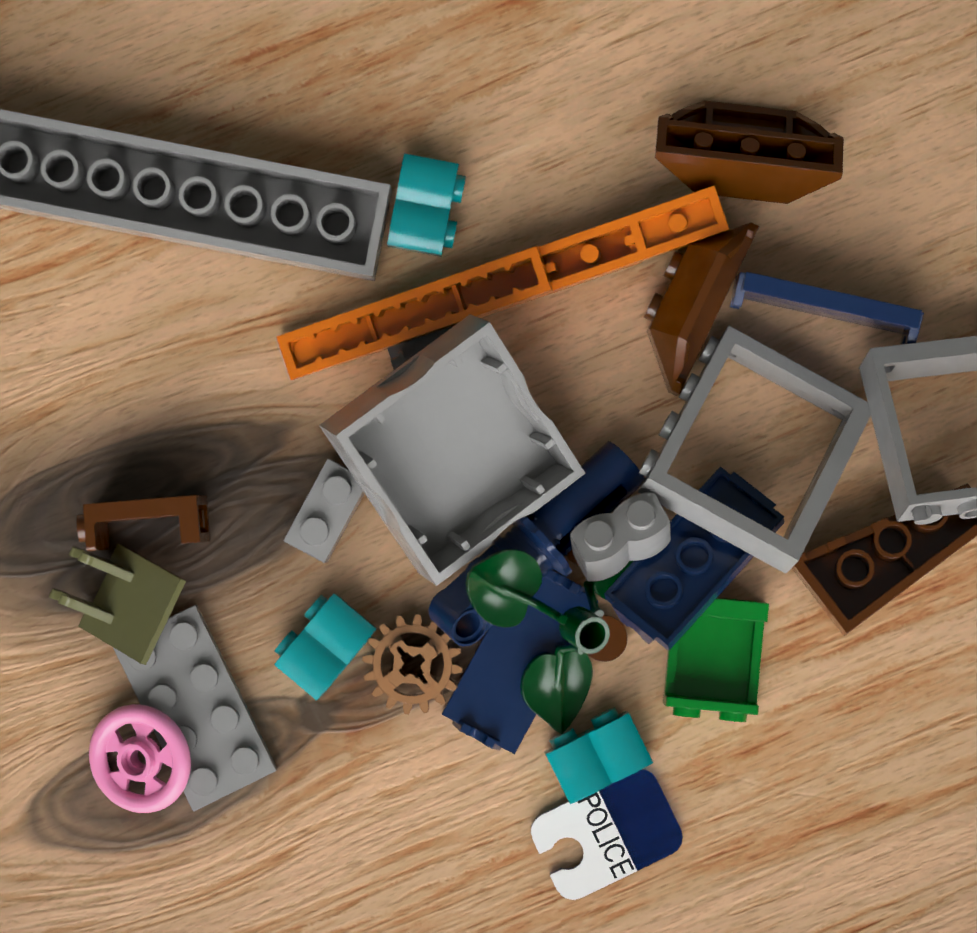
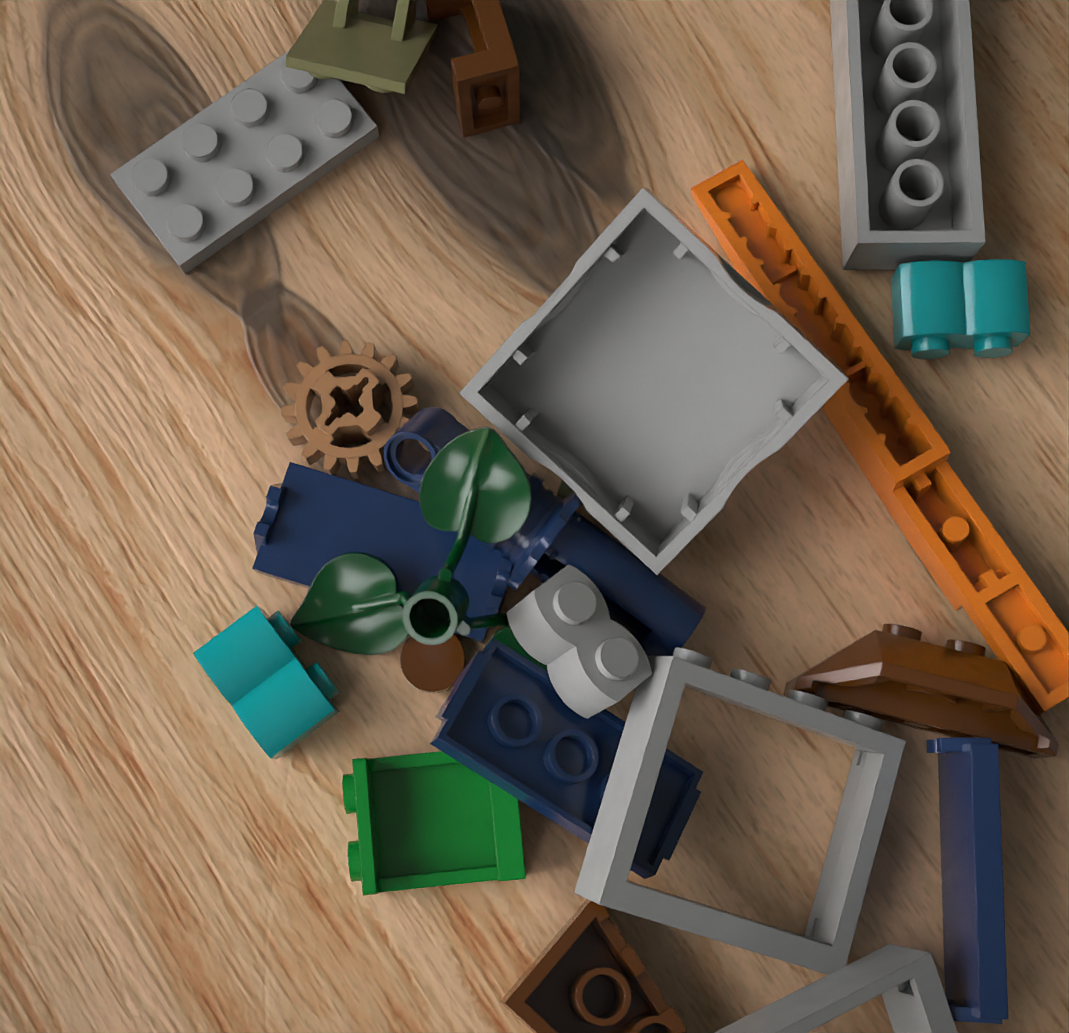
camera: 75 degrees right, 10 degrees down
bright pink plate [89,704,191,813] -> none
teal brick [274,593,378,701] -> none
light grey brick [283,459,365,563] -> none
piece [531,769,683,900] -> none

